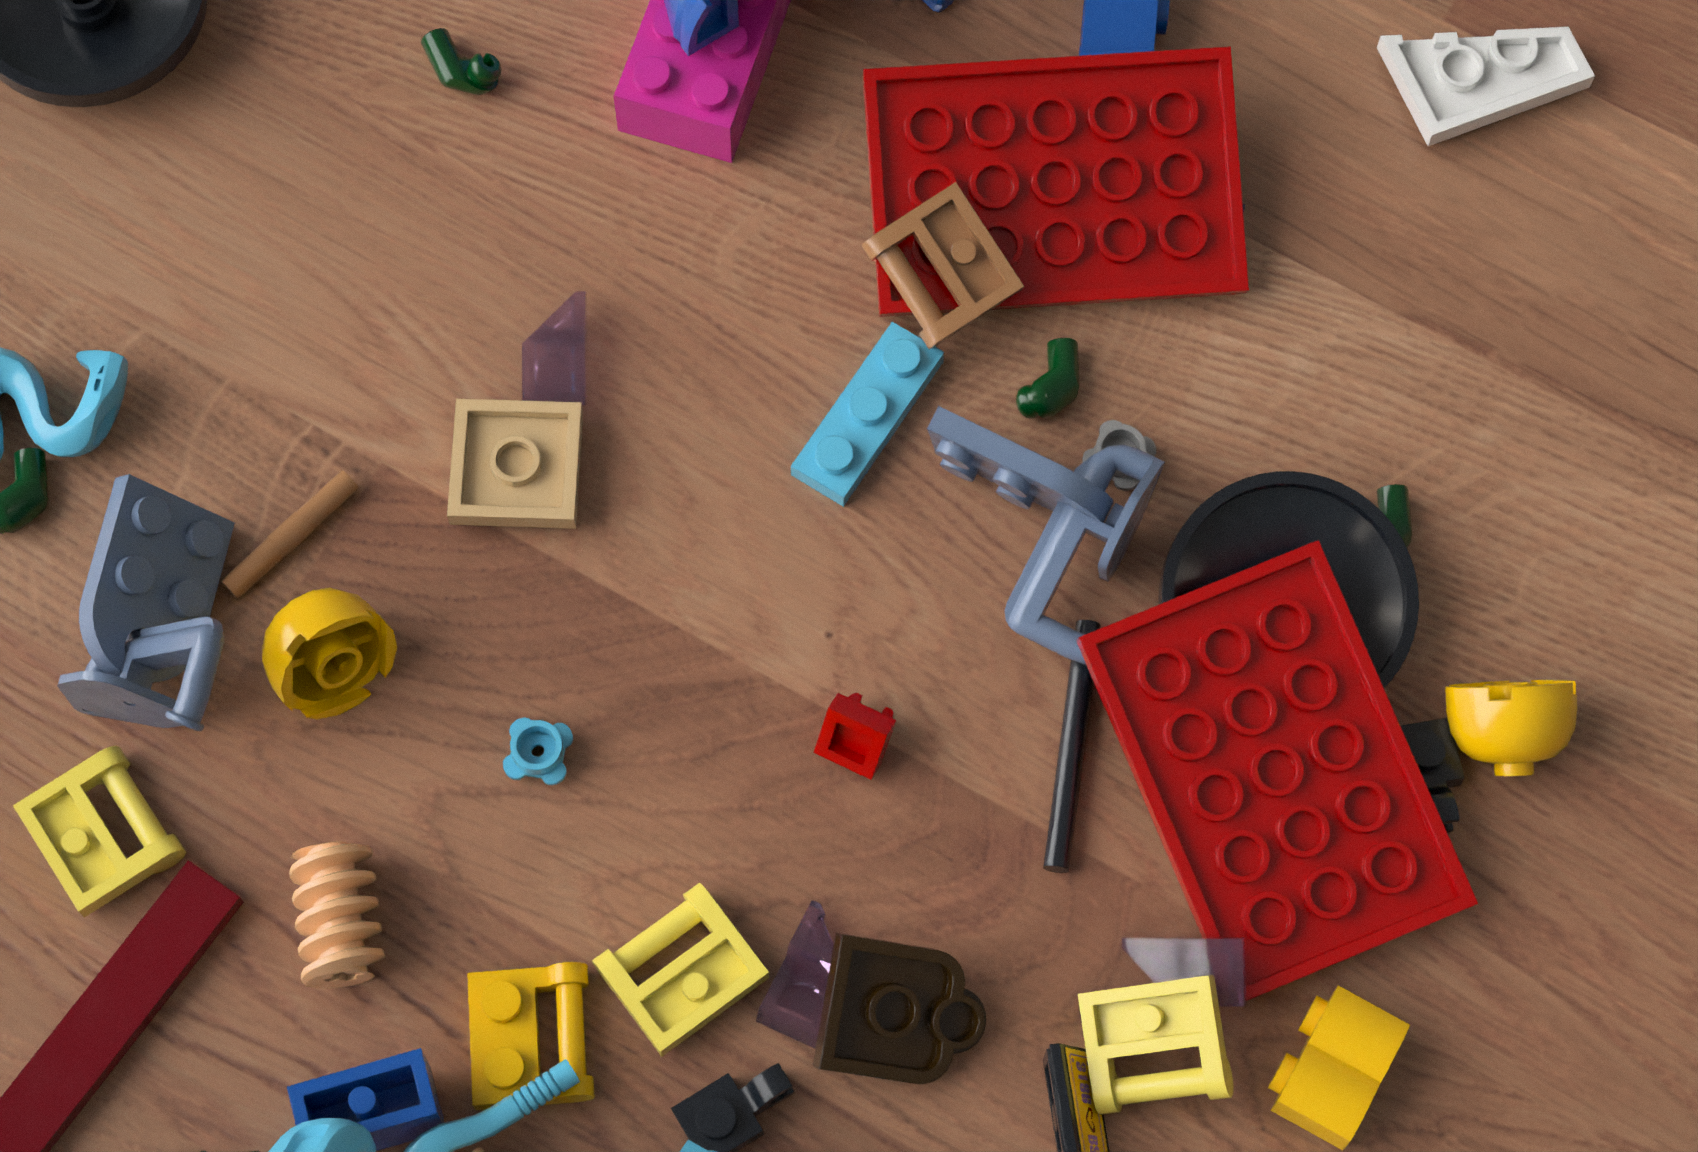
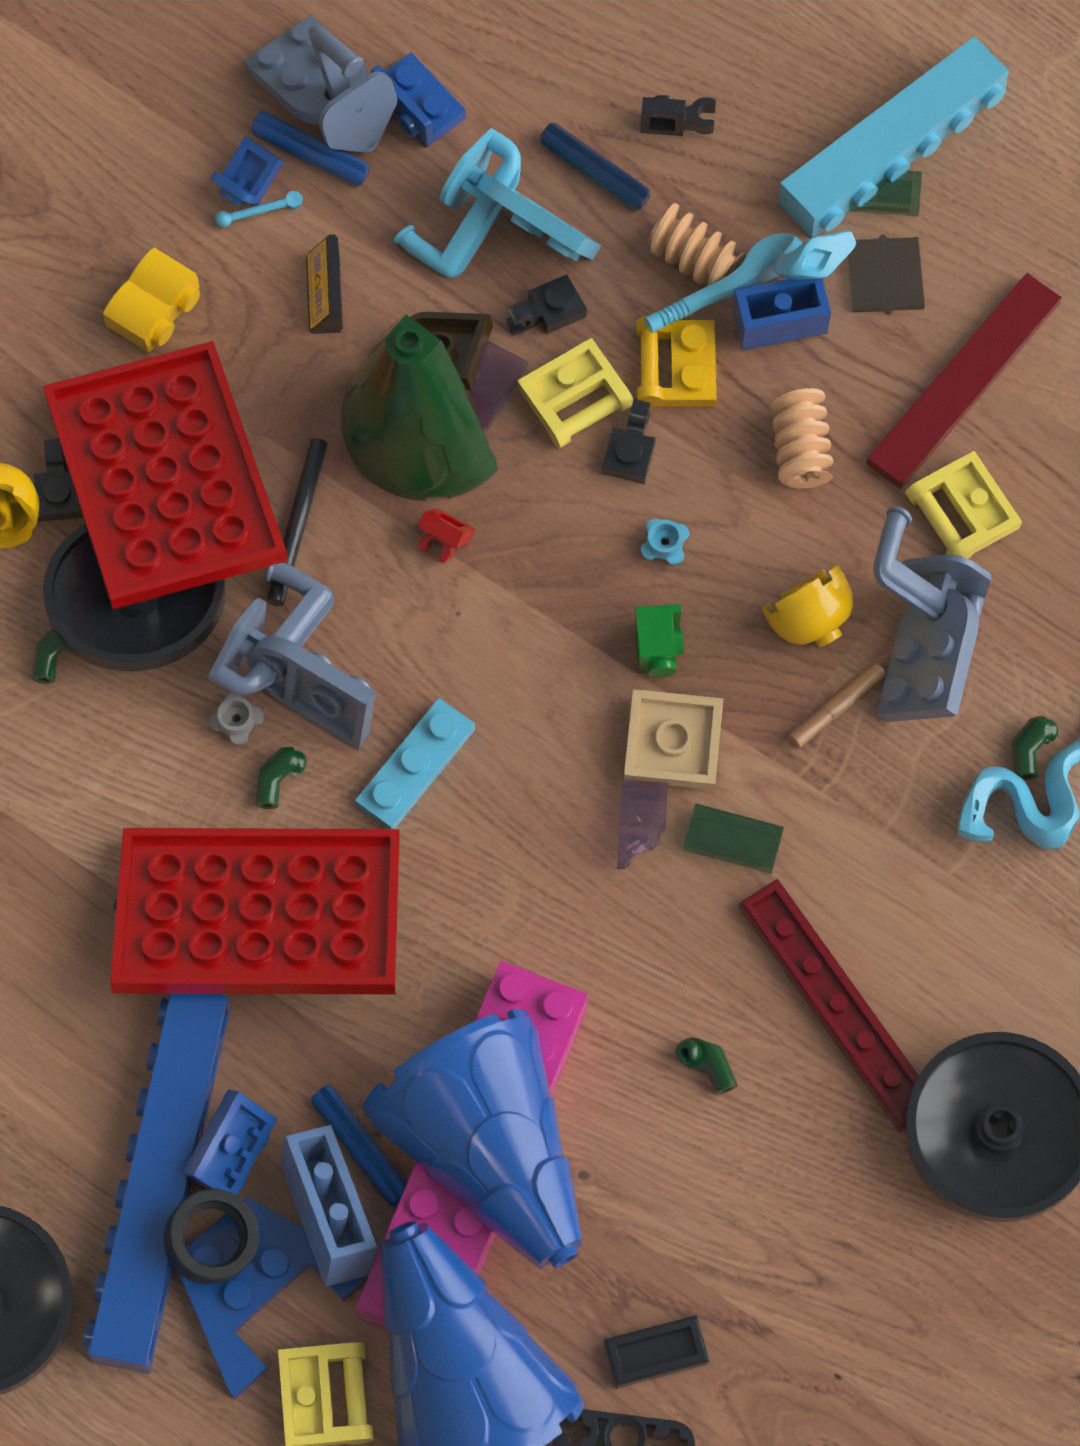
camera: 175 degrees left, 0 degrees up
medium nougat plate [861,182,1024,350] -> none
light yellow plate [1078,975,1233,1115] -> none
slope [1122,937,1246,1007] -> none
none -> dark green cone [341,315,498,501]
none -> black plate [602,399,656,484]
none -> green brick [634,604,684,678]
none -> clear green tile [683,803,784,874]
none -> dark red tile [739,878,919,1133]

